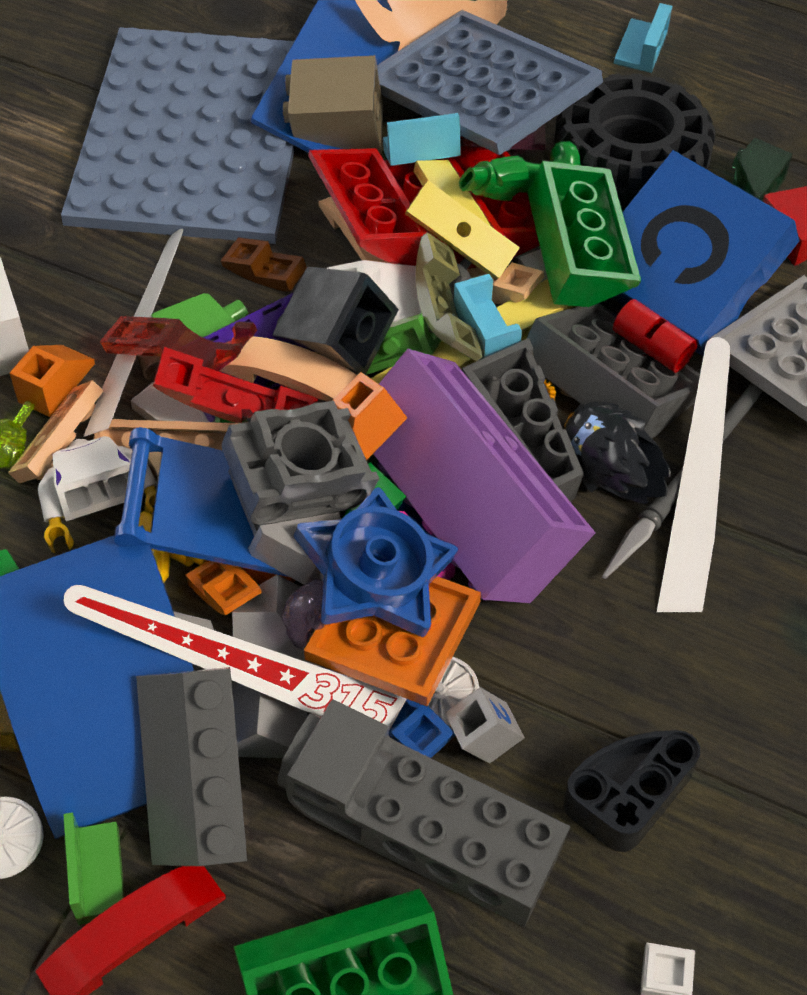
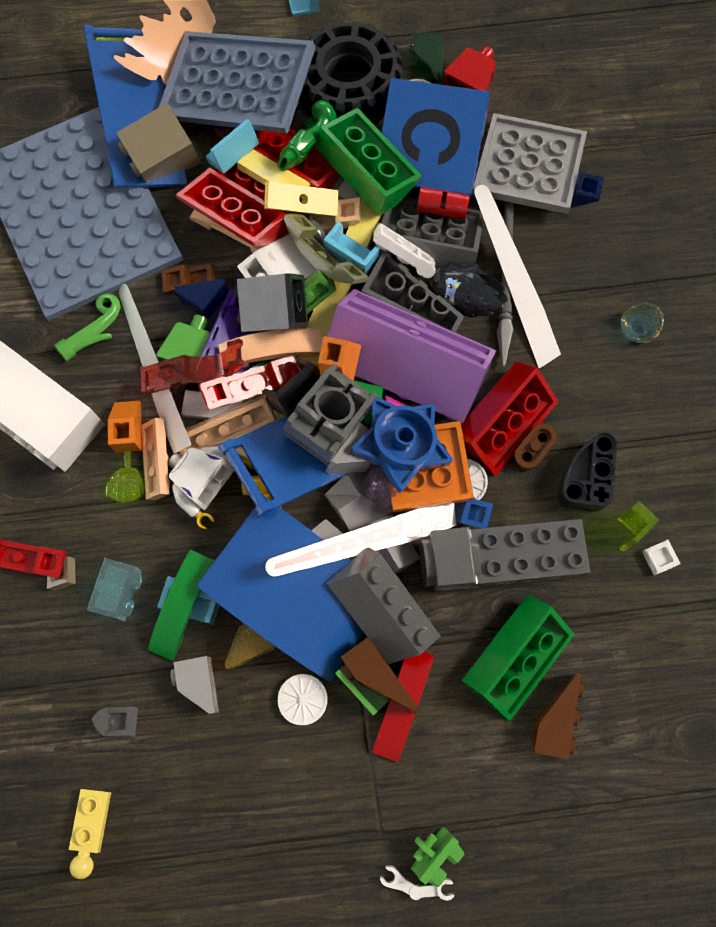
camera: 30 degrees left, 20 degrees up
orange slope [185,561,262,616] -> none
light grey brick [445,687,525,763] -> none
none -> bright green plant [53,293,120,362]
none -> clear blue slope [175,278,228,319]
none -> reddish brown slope [341,637,419,714]
none -> white hinge [373,224,435,278]
none -> red slope [461,361,559,476]
none -> reddish brown plate [513,424,557,471]
none -> clear neon green panel [617,501,659,552]

